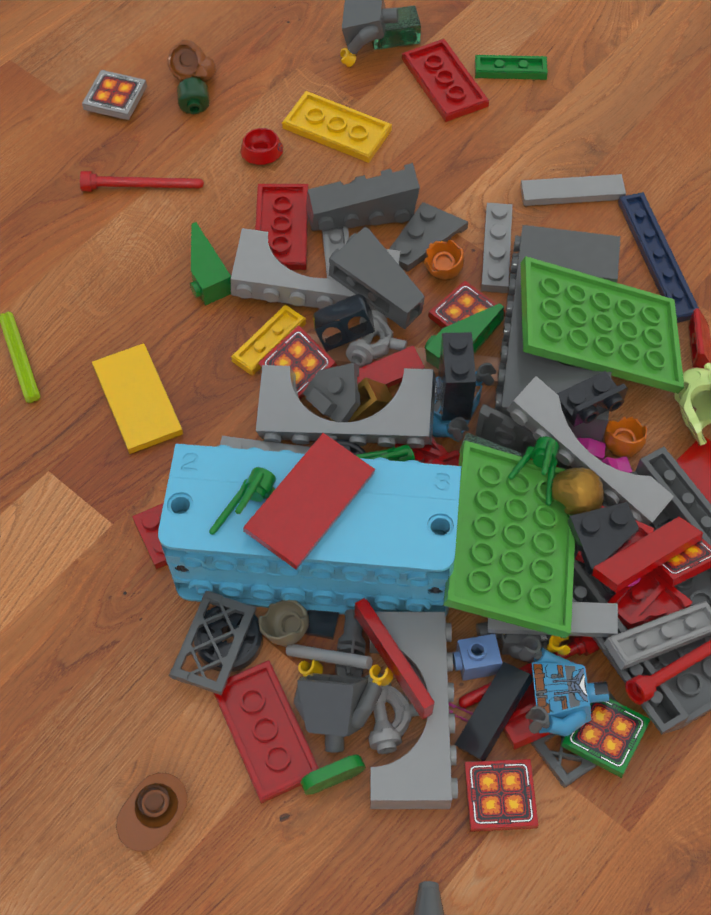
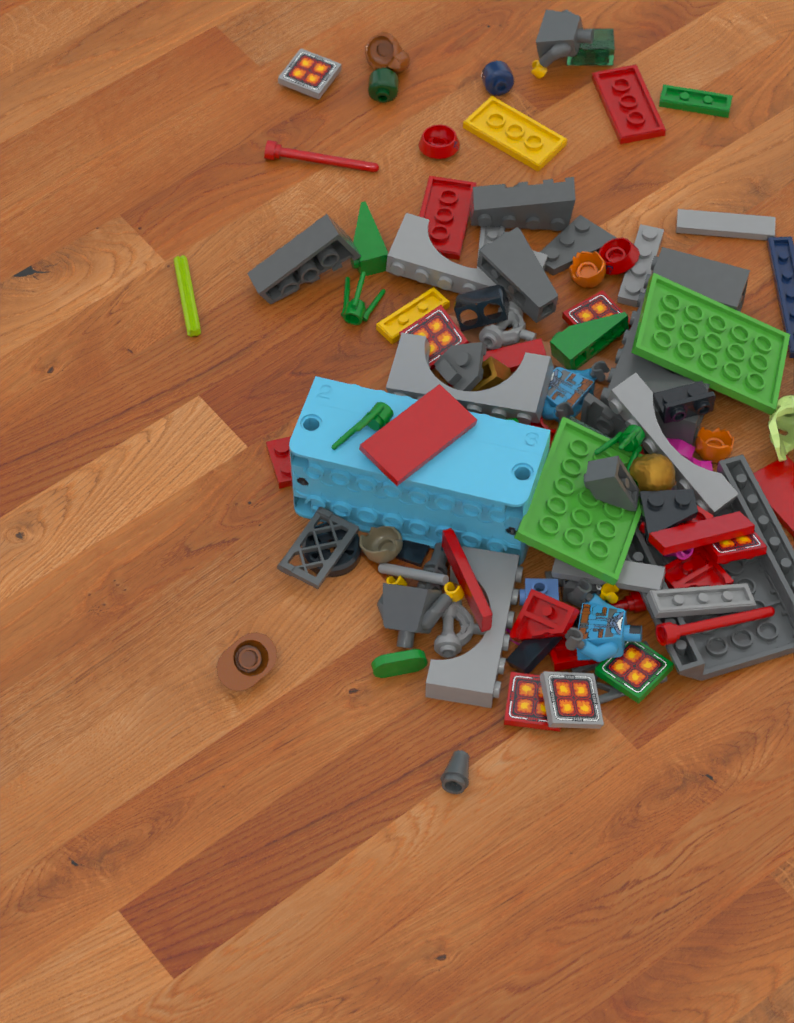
camera: 10 degrees right, 5 degrees down
yellow tile [92,343,183,454] -> none
red tile [213,660,319,804] -> none
black brick [438,332,476,421] -> none
none -> dark grey wedge [247,214,361,305]
none -> green plant [341,272,386,325]
none -> dark blue head [481,61,514,96]
none -> red wing [509,589,580,641]
none -> tile [540,671,604,729]
none -> dark grey slope [584,456,640,512]
none -> red hat [599,238,640,275]

